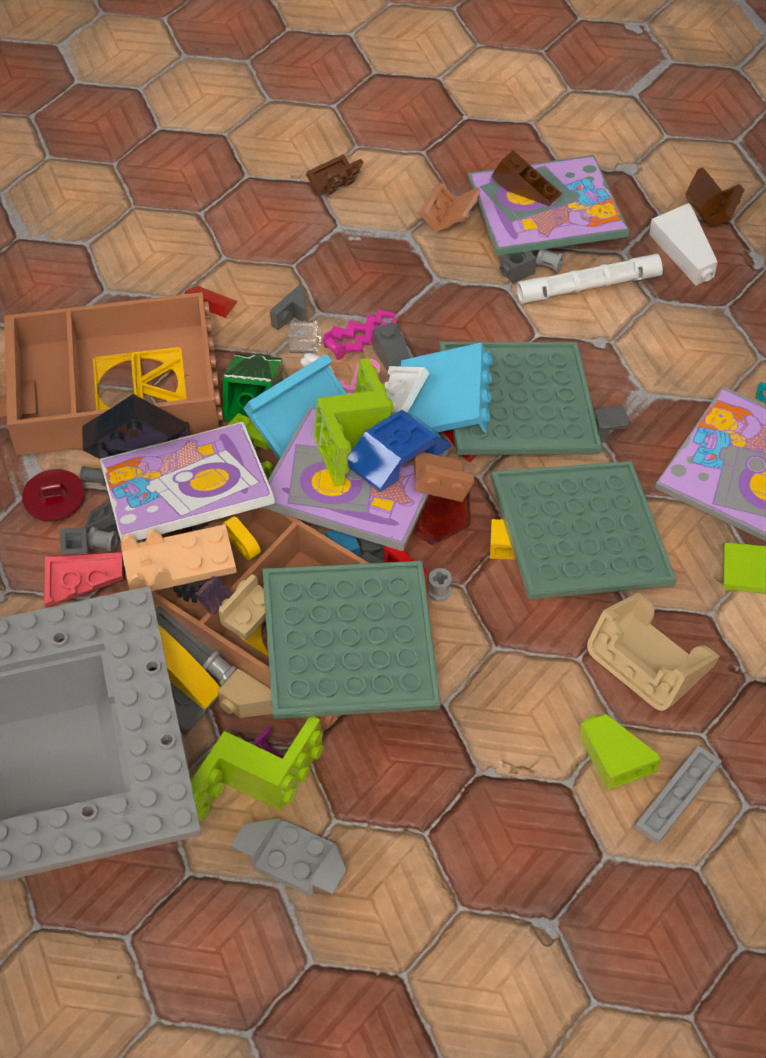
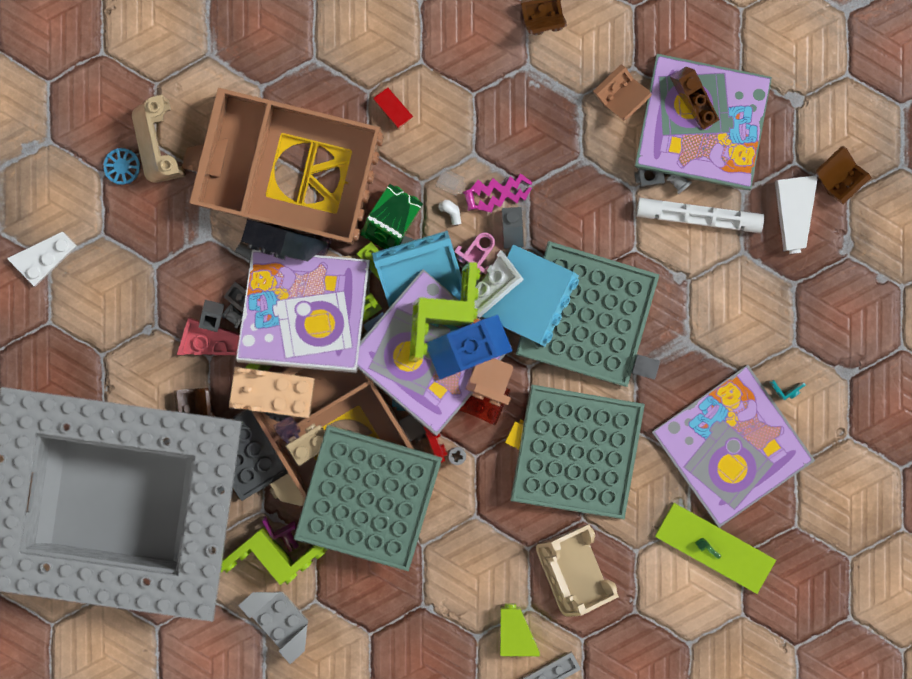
camera: 25 degrees right, 35 degrees up
dark red shield [22,469,85,522] -> none
yellow slope [158,624,220,710] -> none
light grey bush [202,650,237,685] -> none
yellow beam [222,516,261,560] -> none
dark grey slope [270,284,307,330] -> none

